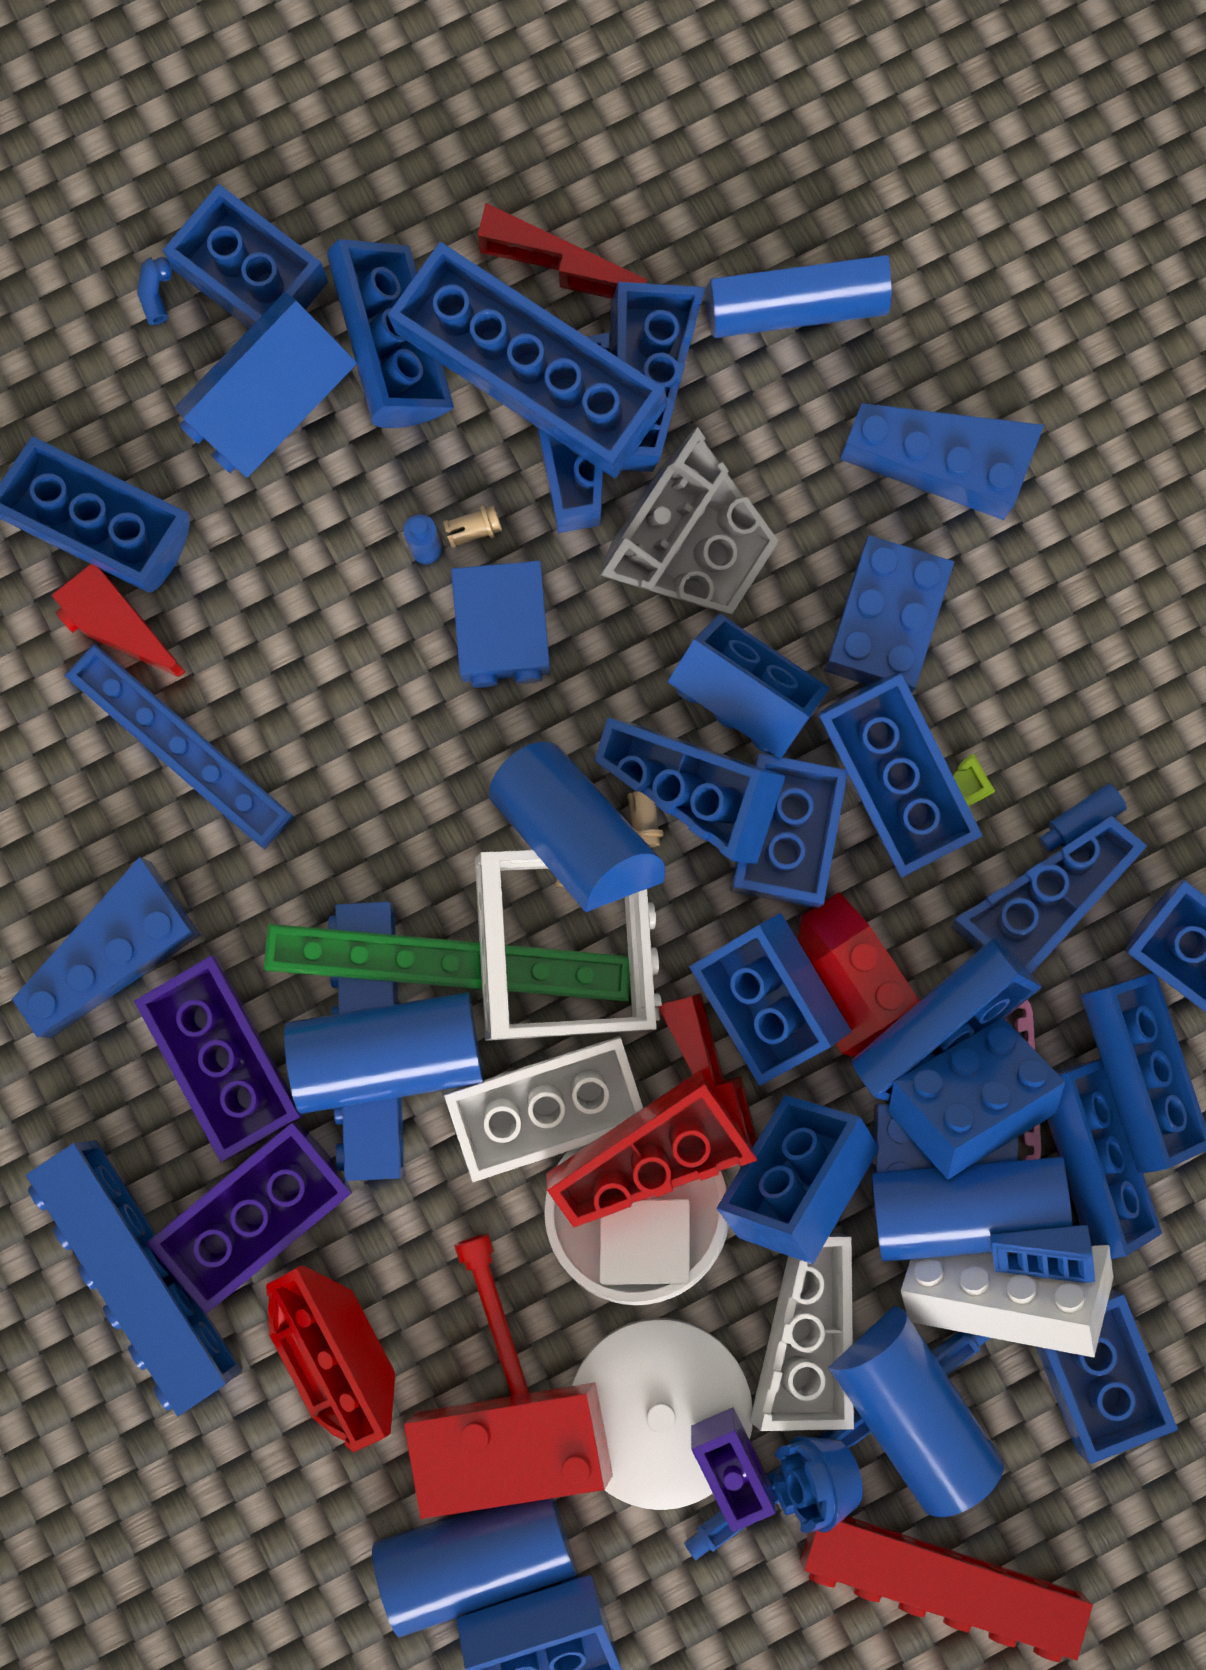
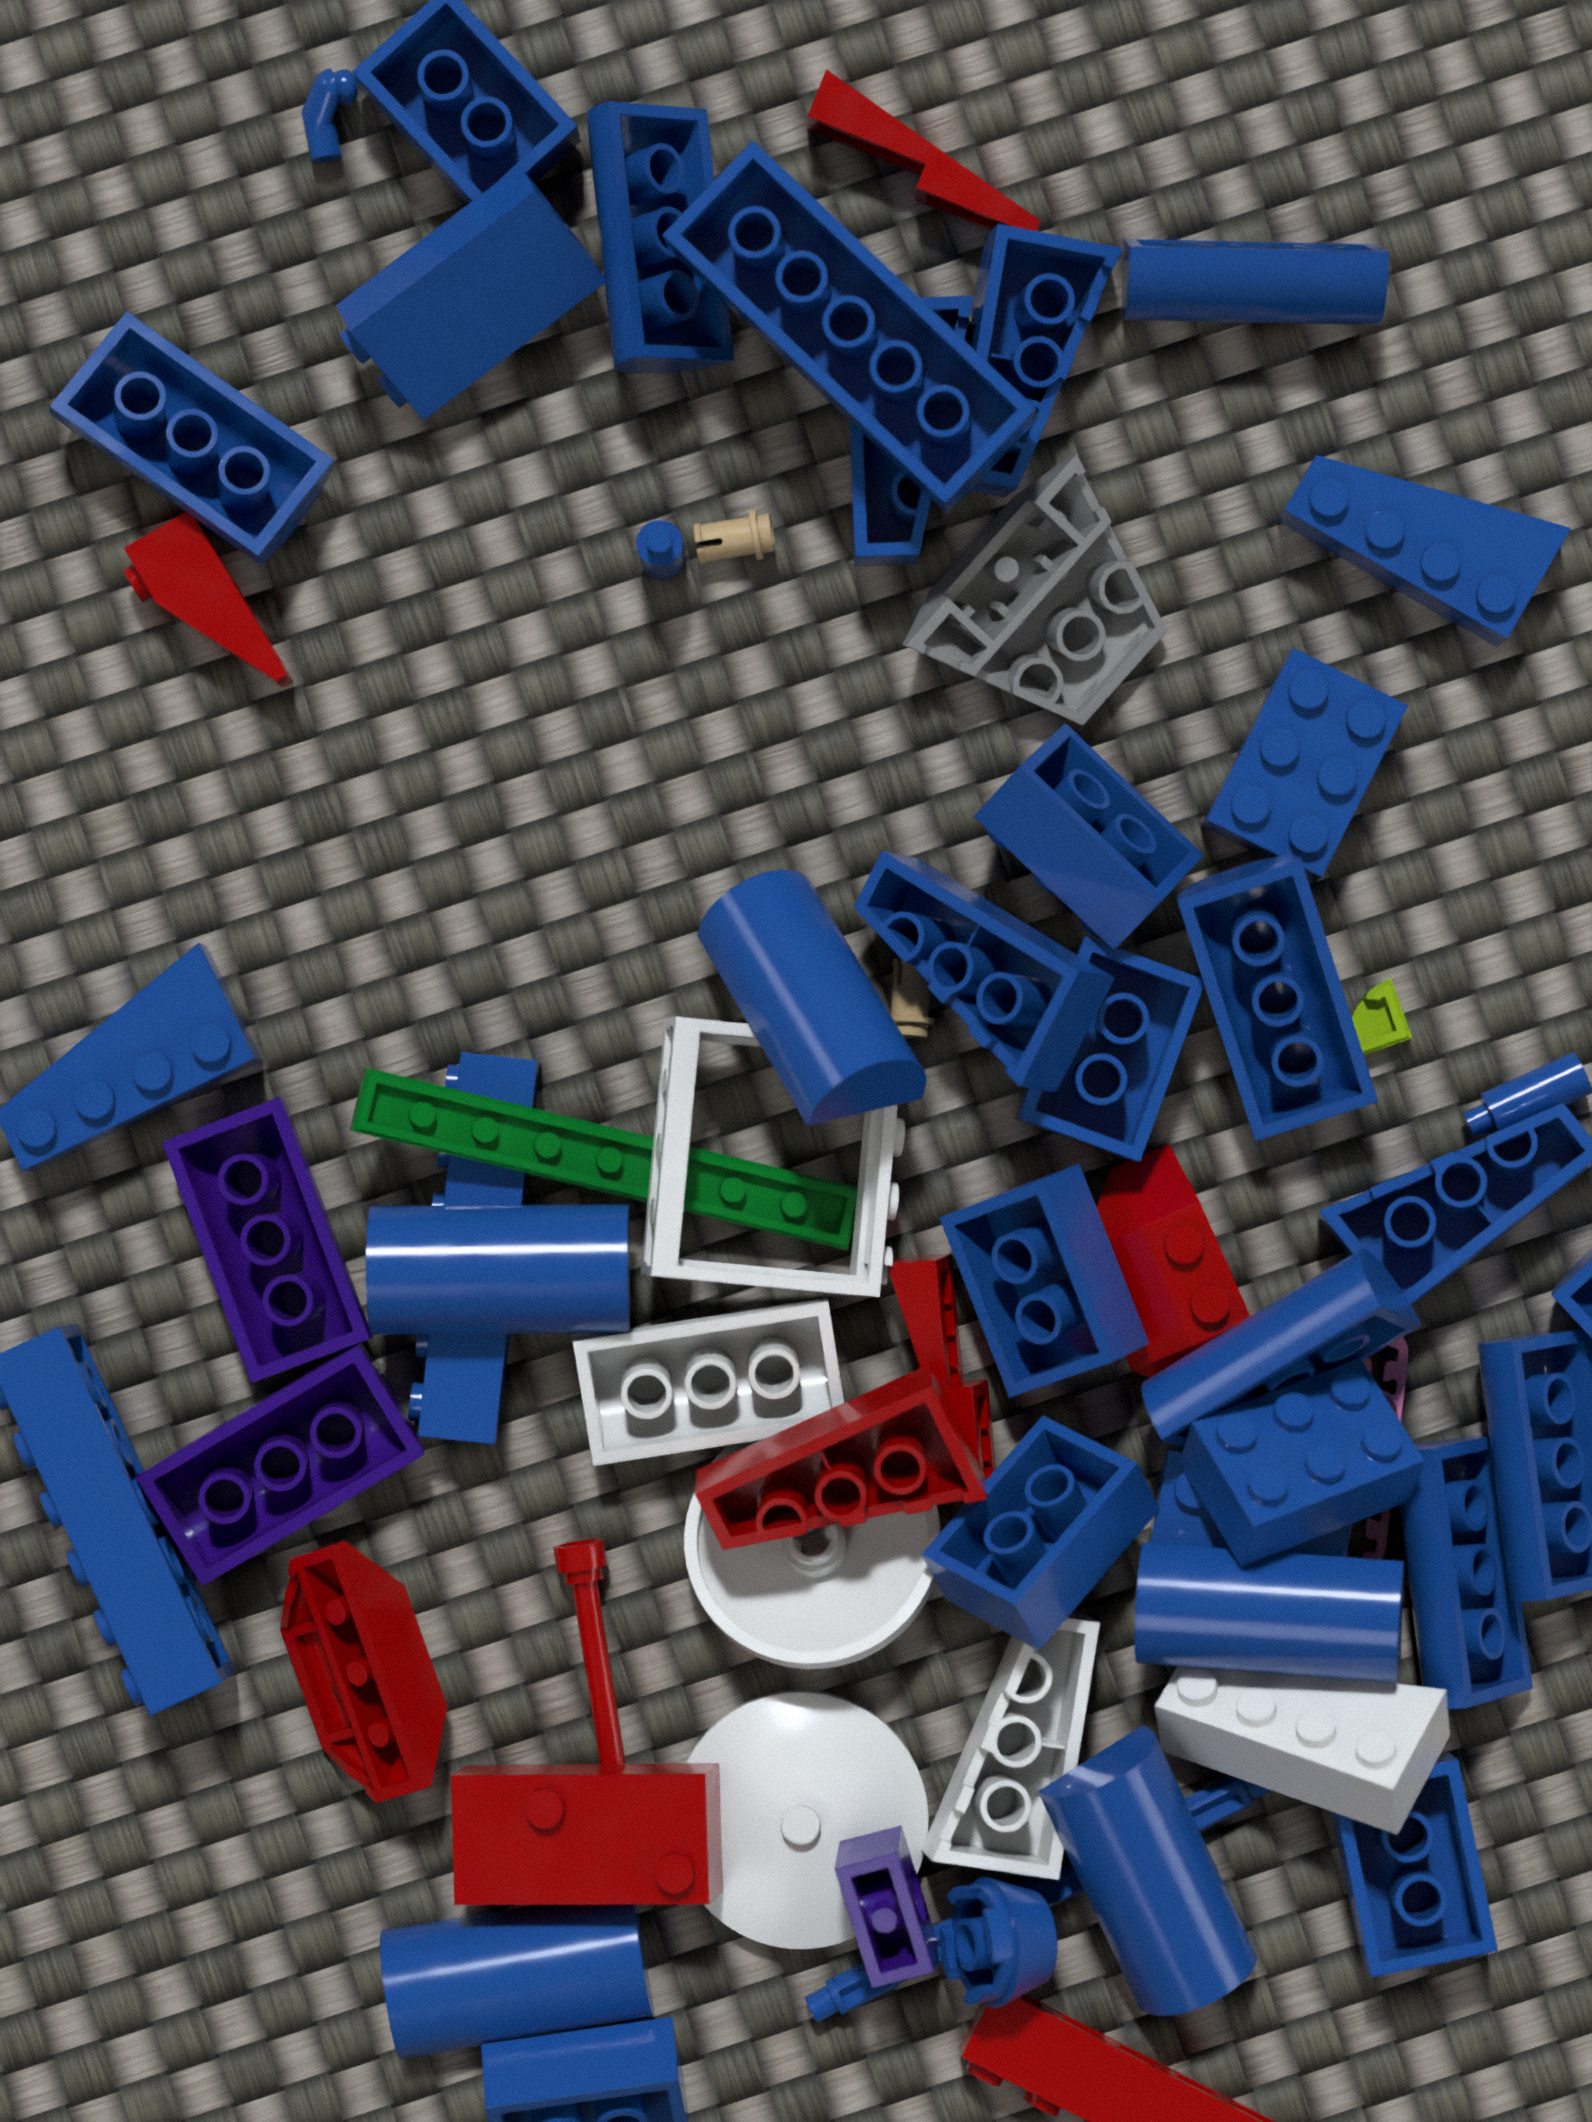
camera: 10 degrees right, 5 degrees up
blue tile [64,643,294,850] -> none
blue brick [451,561,551,688] -> none
white sticker [600,1199,690,1285] -> none
blue slope [990,1225,1095,1283] -> none

